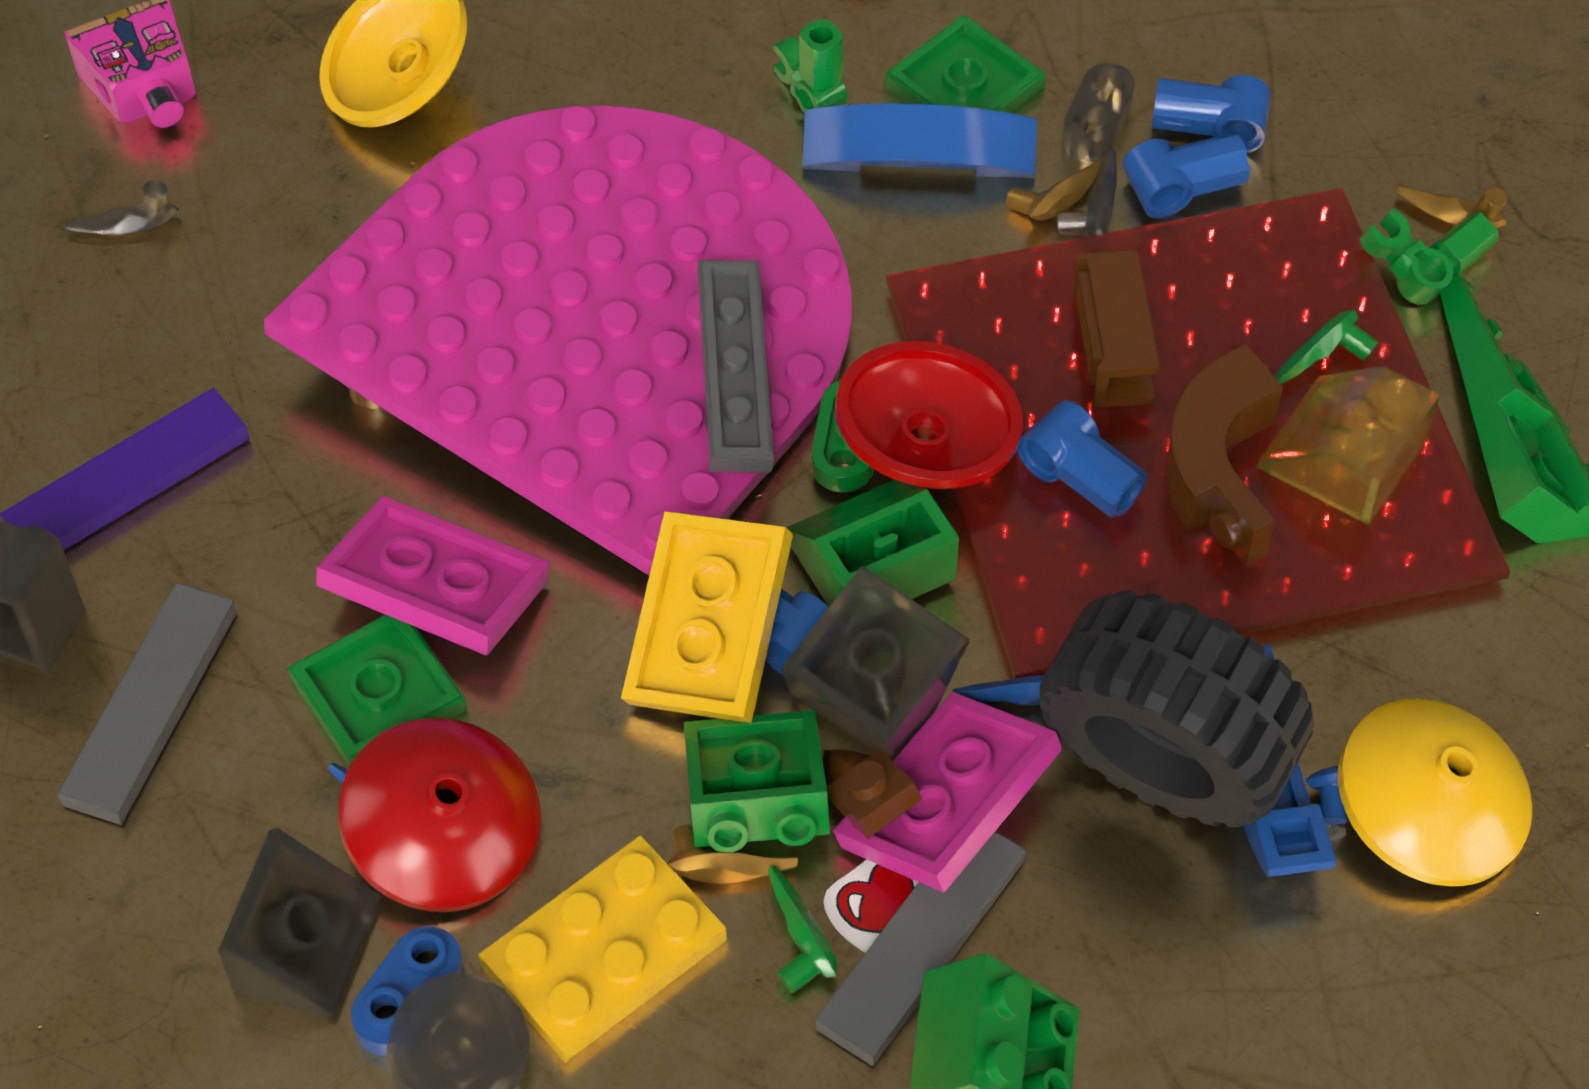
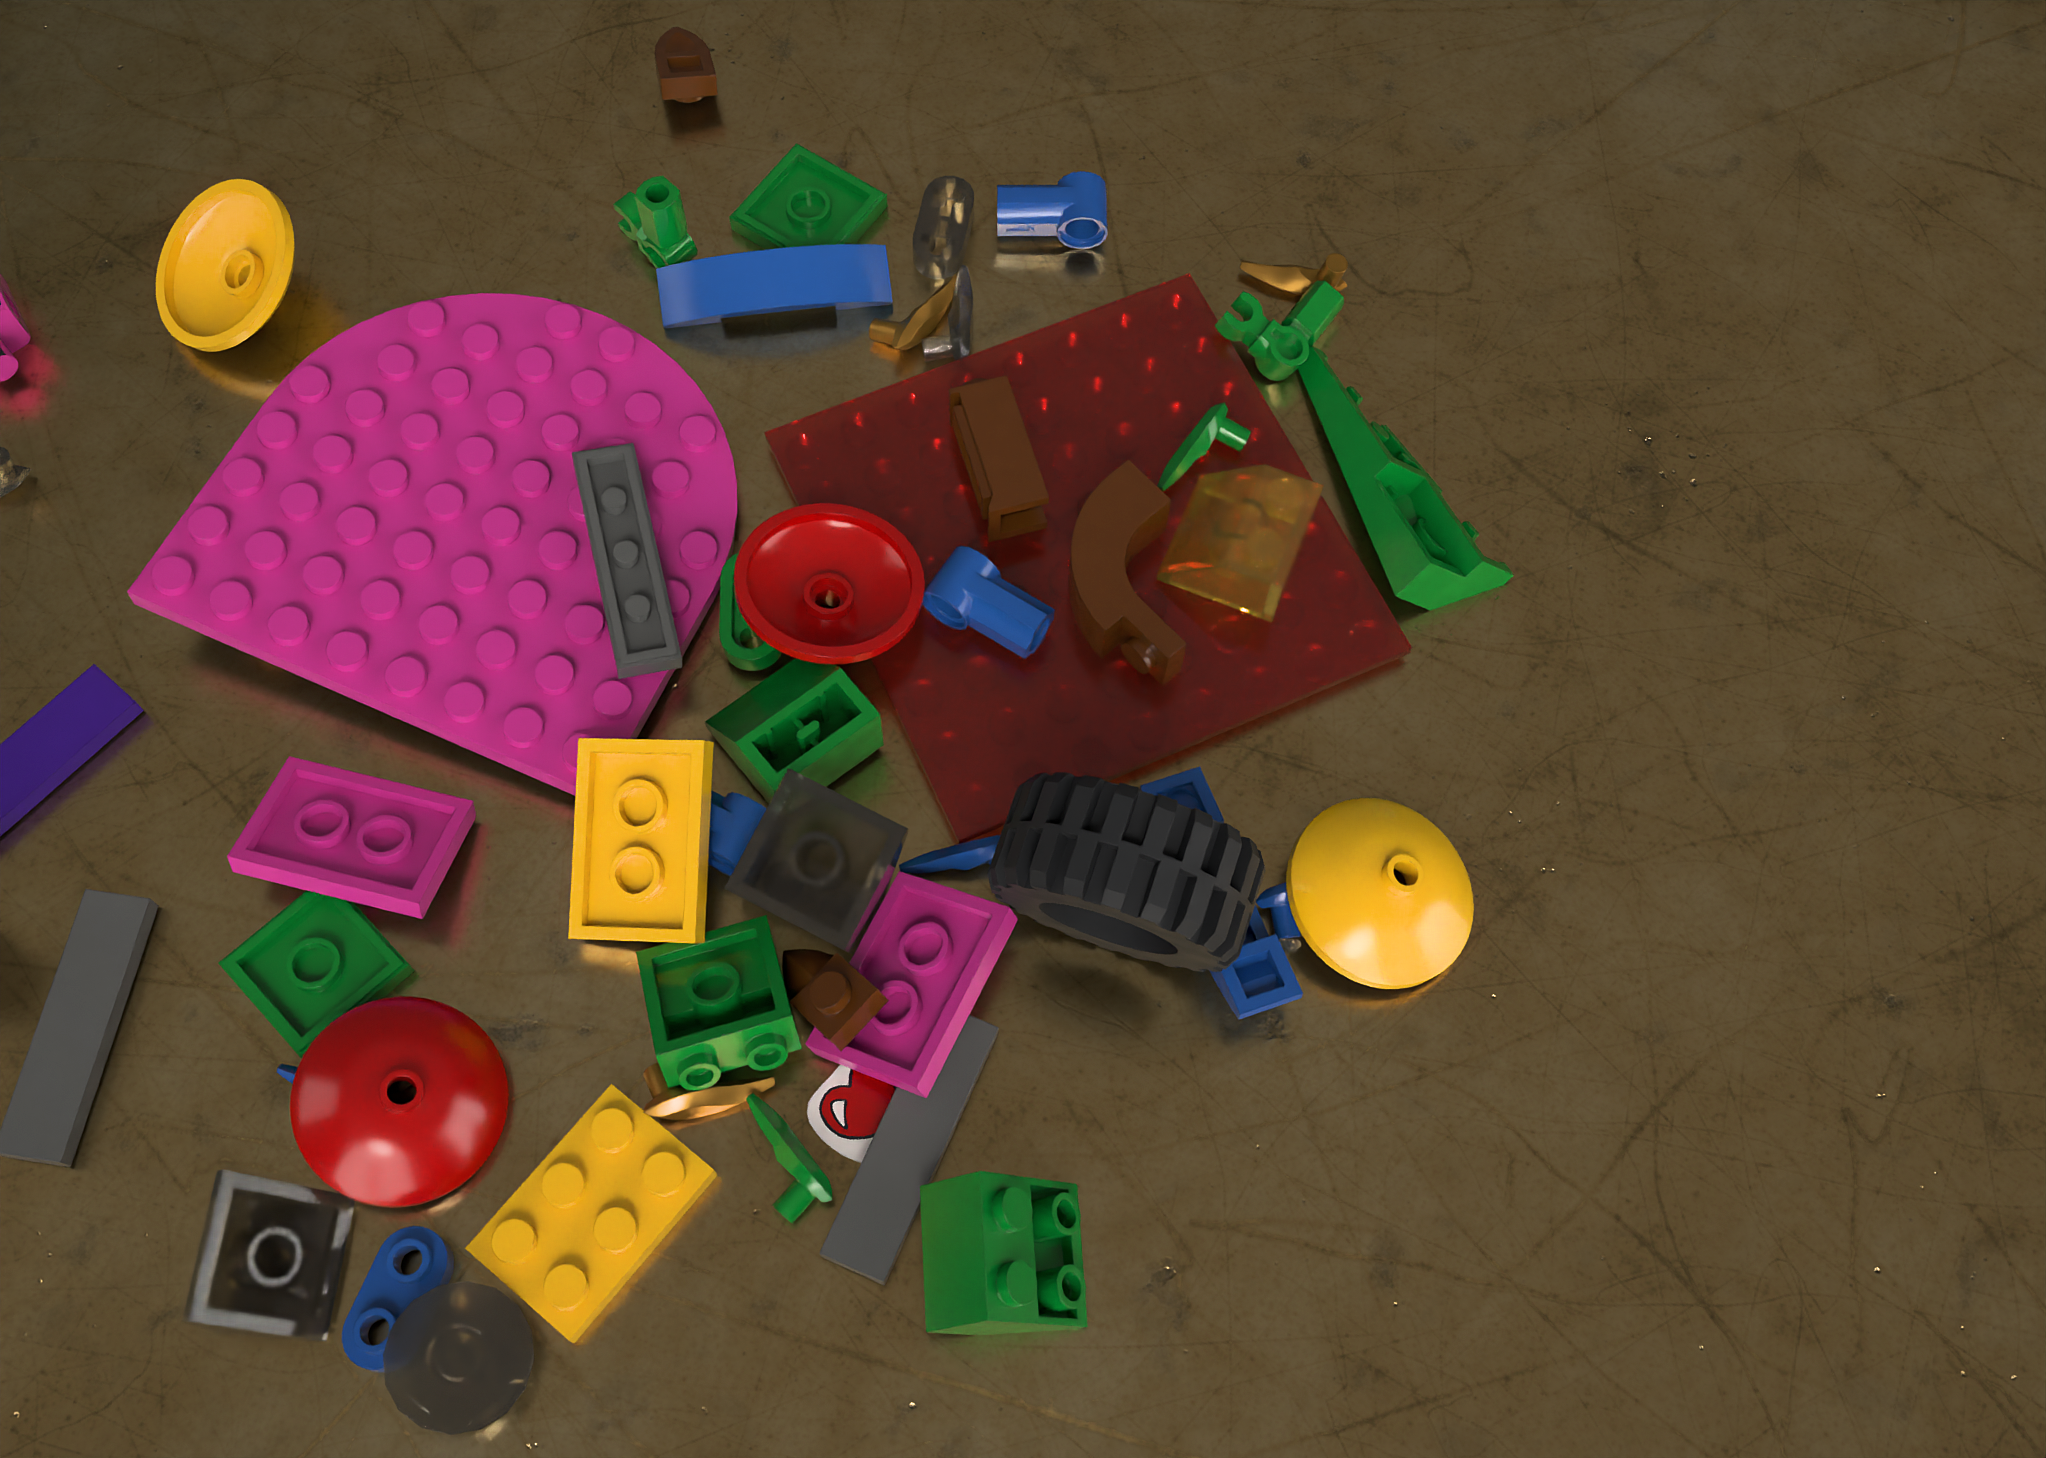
camera: 15 degrees left, 10 degrees up
blue piece [1123,133,1250,218] -> none

